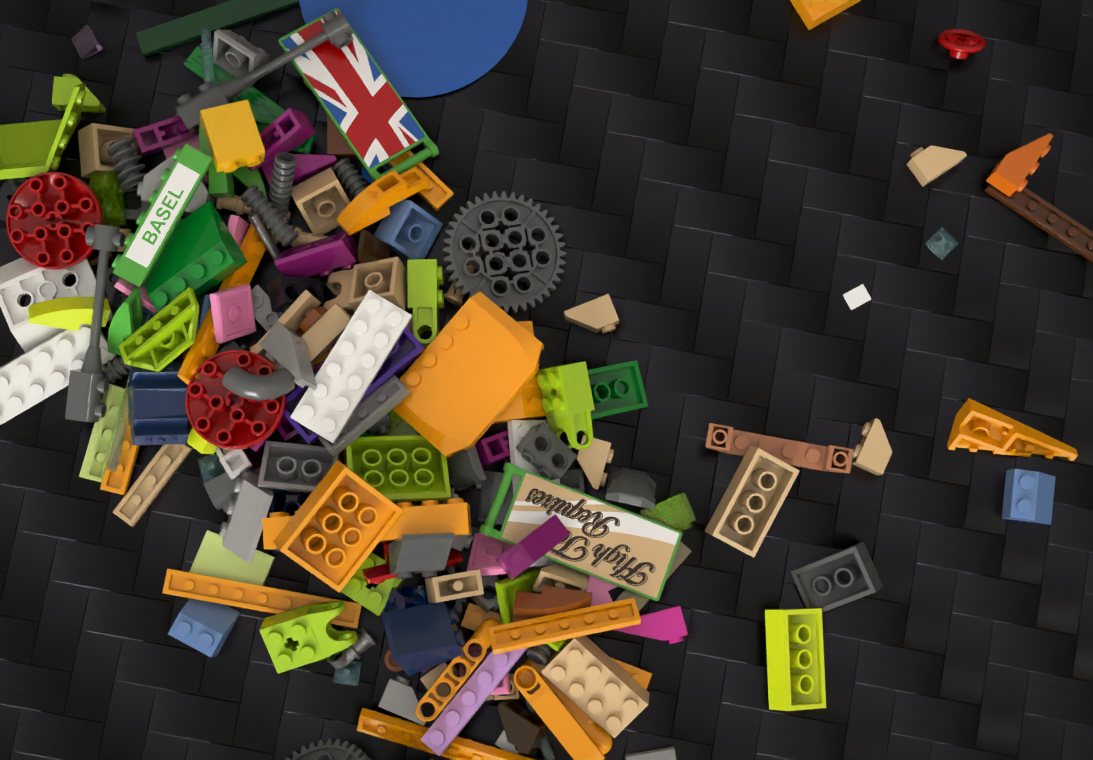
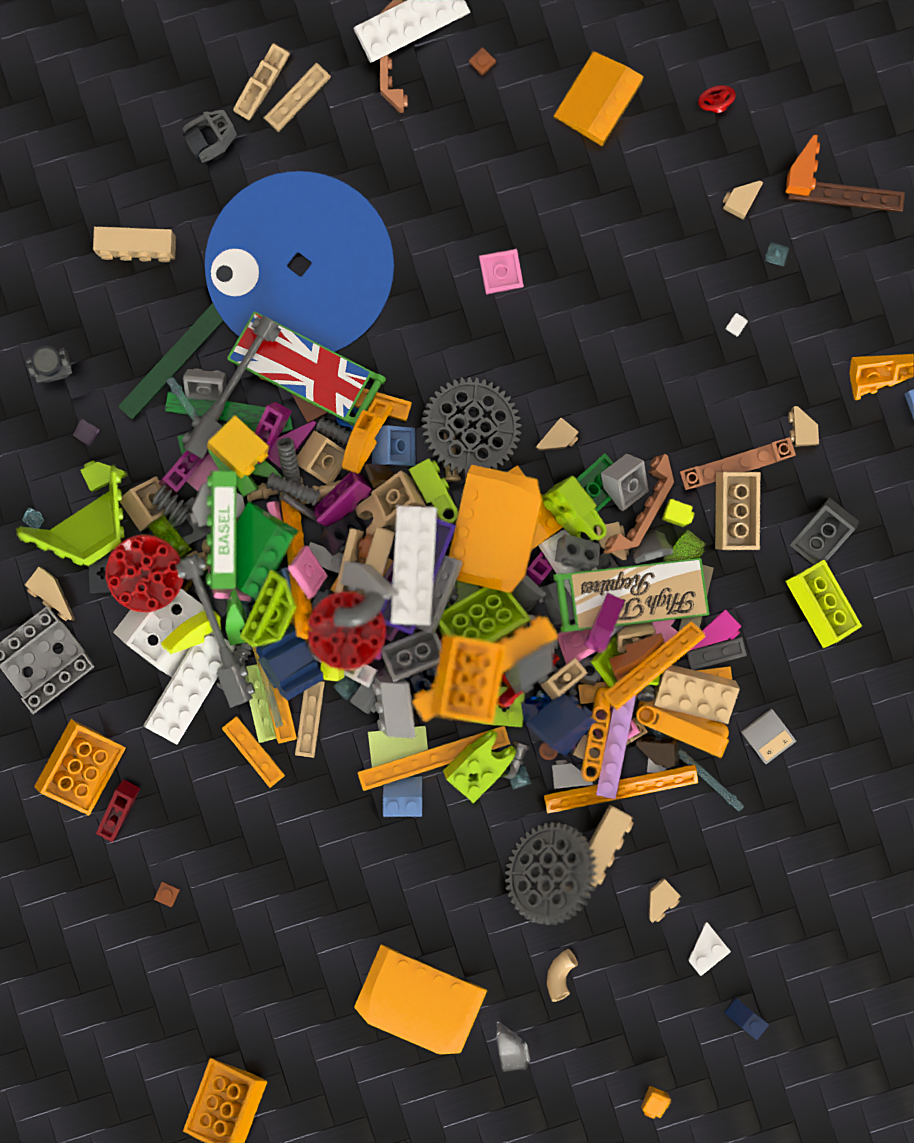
camera: 25 degrees left, 5 degrees up
none -> light orange tile [222,716,285,788]
none -> bright pink tile [479,249,524,294]
none -> light grey slope [601,454,649,511]
none -> nougat slope [603,454,674,554]
none -> neon yellow brick [661,499,694,527]
none -> dark grey tile [686,637,747,670]

